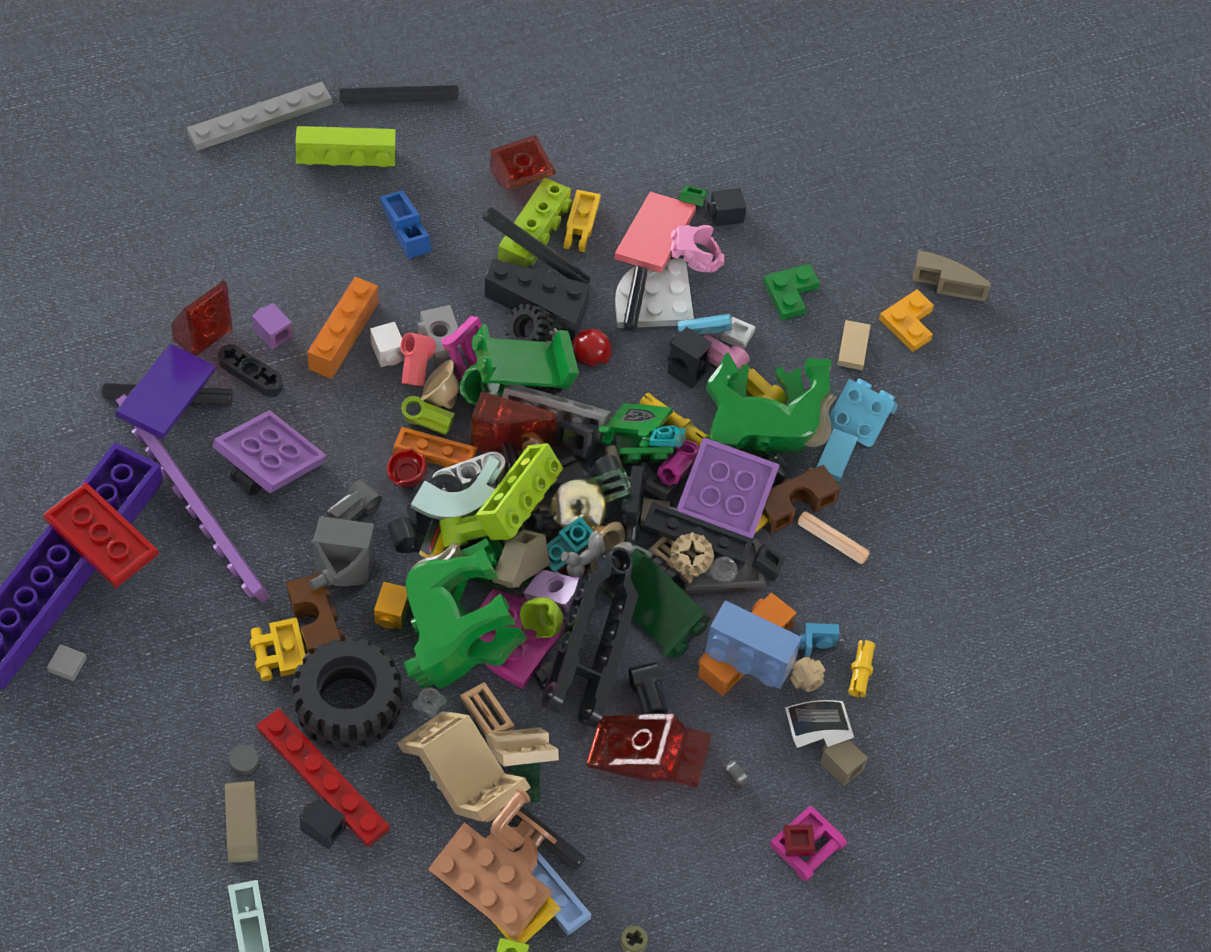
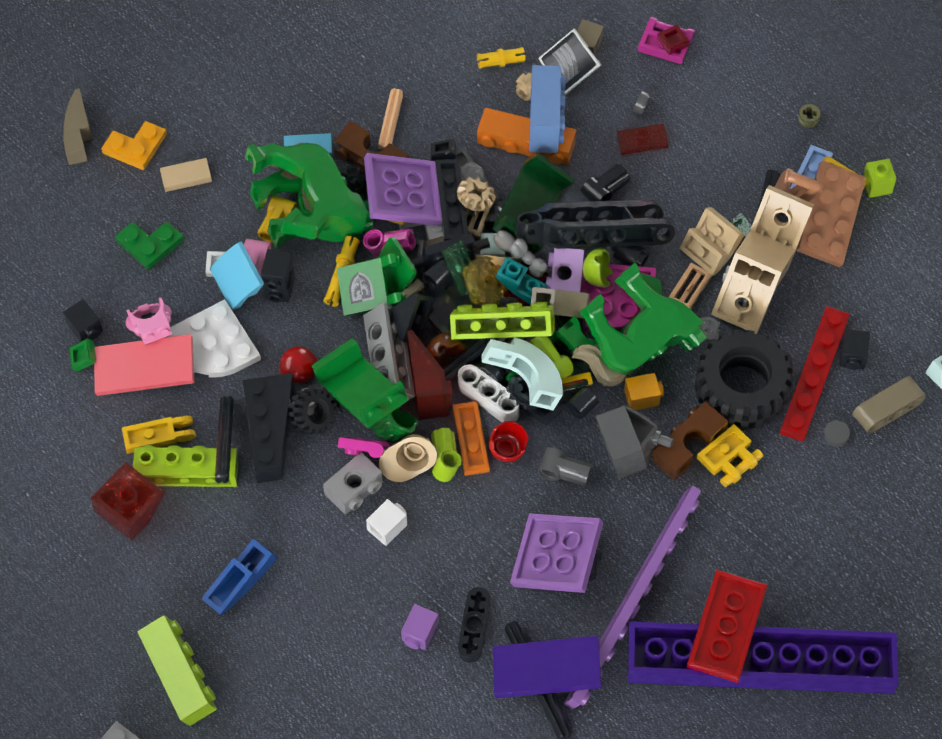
camera: 110 degrees left, 5 degrees up
light grey tile [47,644,87,681] -> none
clear red slope [171,280,233,356] -> none
orange brick [307,277,379,379] -> none
black axle [339,85,459,103] -> none
coral piece [401,332,436,387] -> none
clear red slope [586,714,689,781] -> none
black axle [623,266,648,332] -> none
teal slope [649,426,686,447] -> none
dark azure bracket [799,623,839,658] -> none
medium azure bracket [829,378,898,447] -> none

